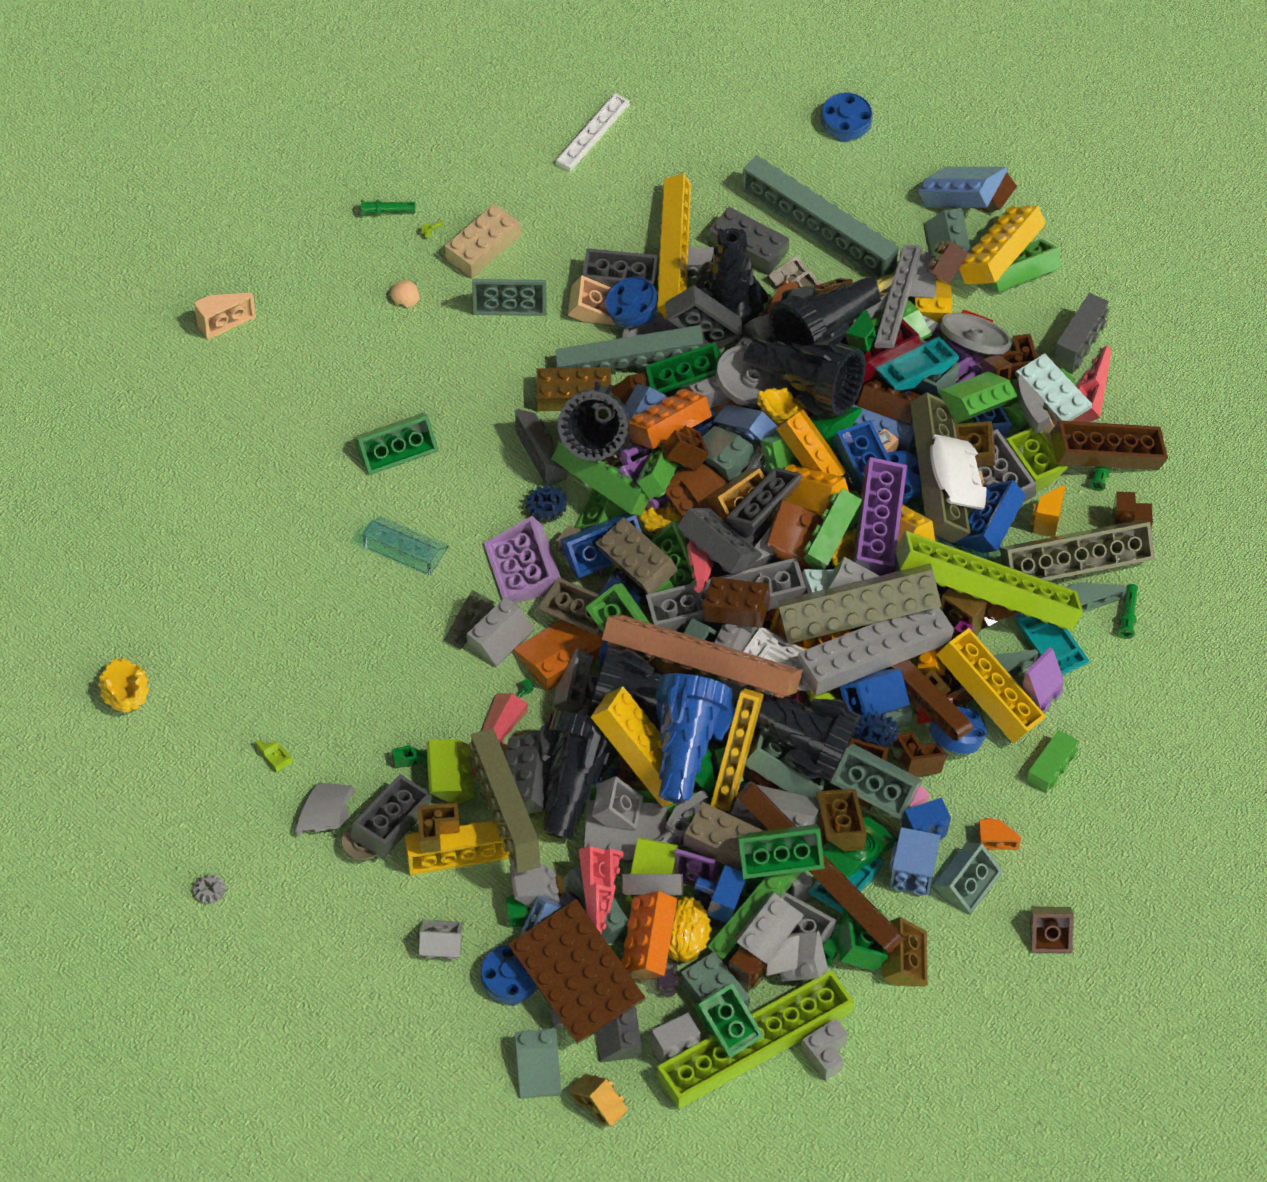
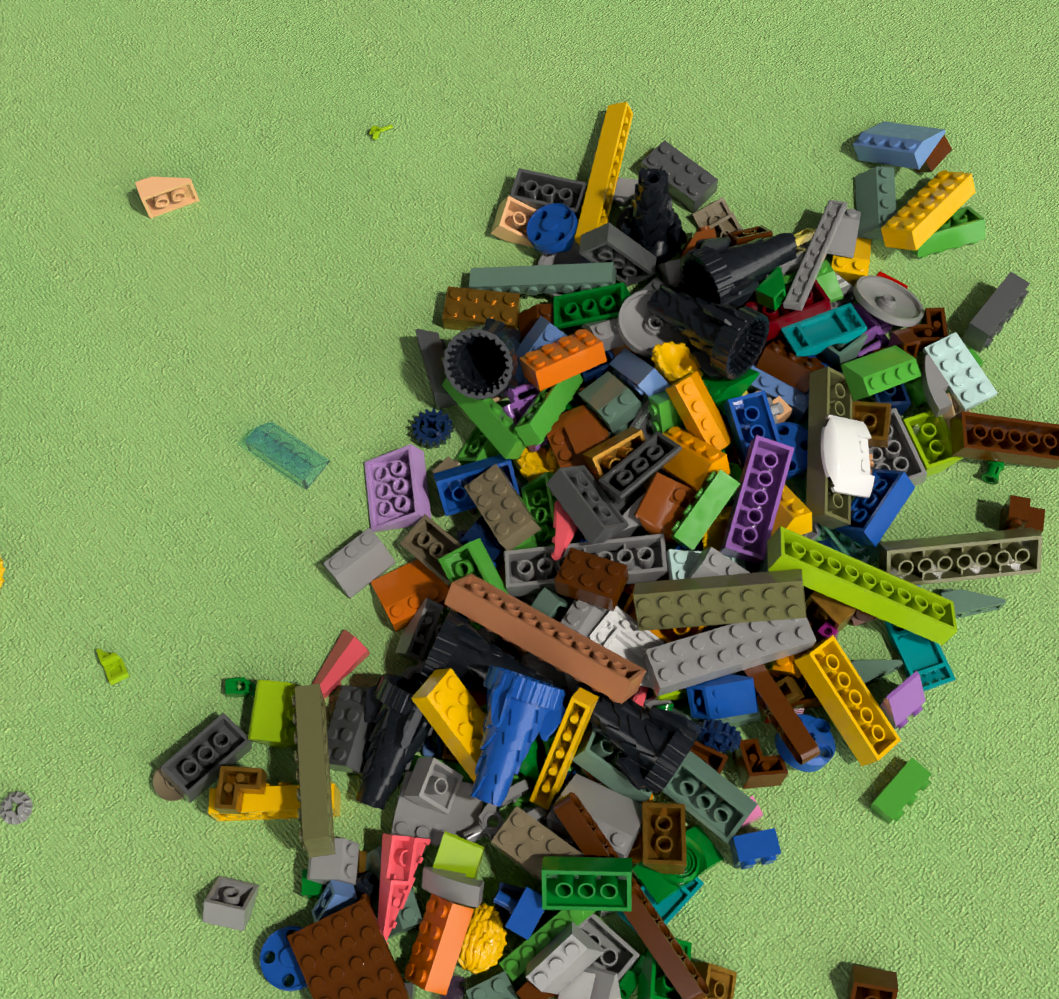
camera: 15 degrees right, 10 degrees up
light grey slope [296,782,354,835] -> none
green slope [353,413,439,475] -> none
green pin [361,200,415,216] -> none
light nougat hair [390,280,420,308] -> none
clear smoke slope [444,590,494,650] -> none
tan brick [445,204,521,278] -> none
sand green slope [472,279,547,316] -> none
green hand [516,678,534,698] -> none
white tile [555,93,630,172] -> none
reddish brown brick [662,425,709,471] -> none
medium lavender slope [674,849,720,887] -> none
sand green brick [742,155,899,279] -> none
blue piece [821,93,872,142] -> none
medium blue brick [889,827,941,896] -> none
reddish brown brick [927,240,969,284] -> none
sand green slope [934,843,1003,914] -> none
orange slope [978,818,1021,850] -> none
light orange slope [1030,486,1066,537] -> none
coral wedge [1072,345,1112,422] -> none
green pin [1117,584,1138,639] -> none

